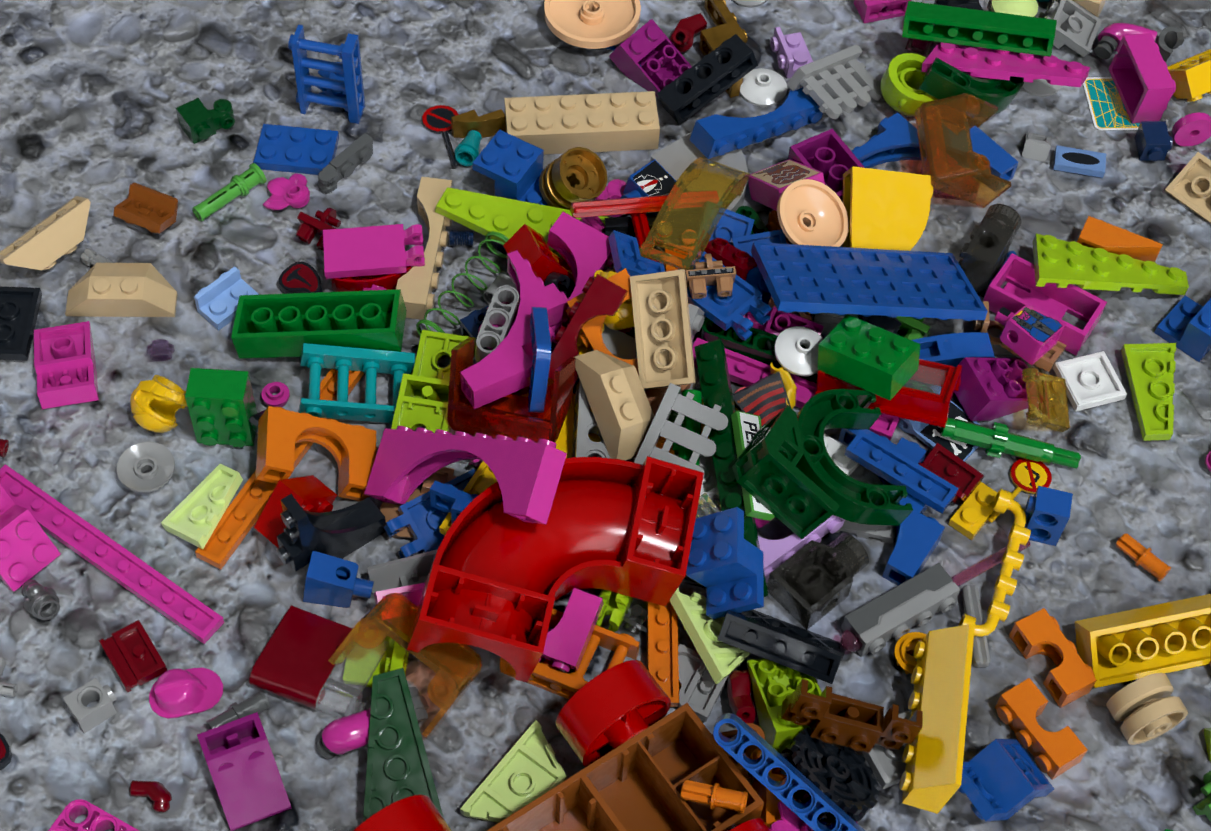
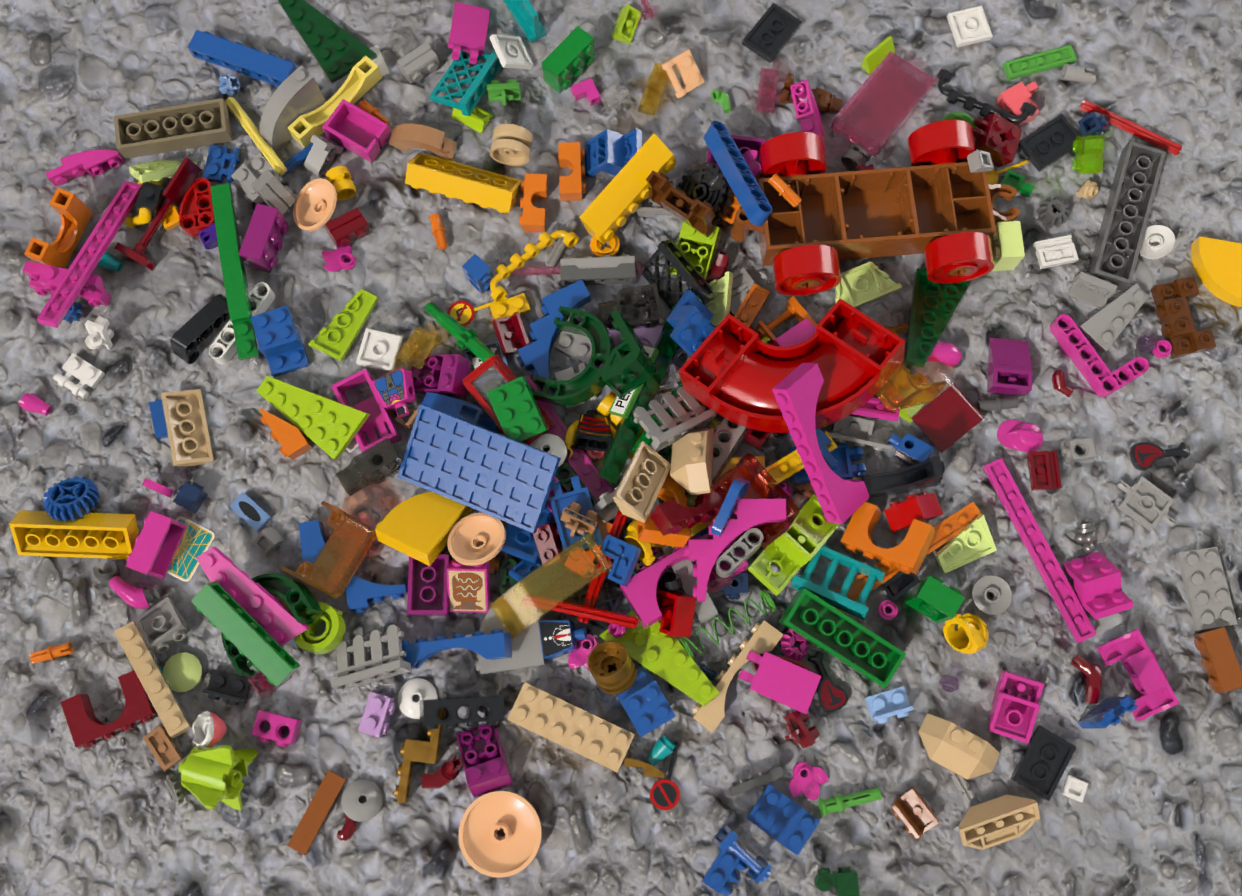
camera: 145 degrees left, 20 degrees up
blue plate [844,430,959,514] -> none

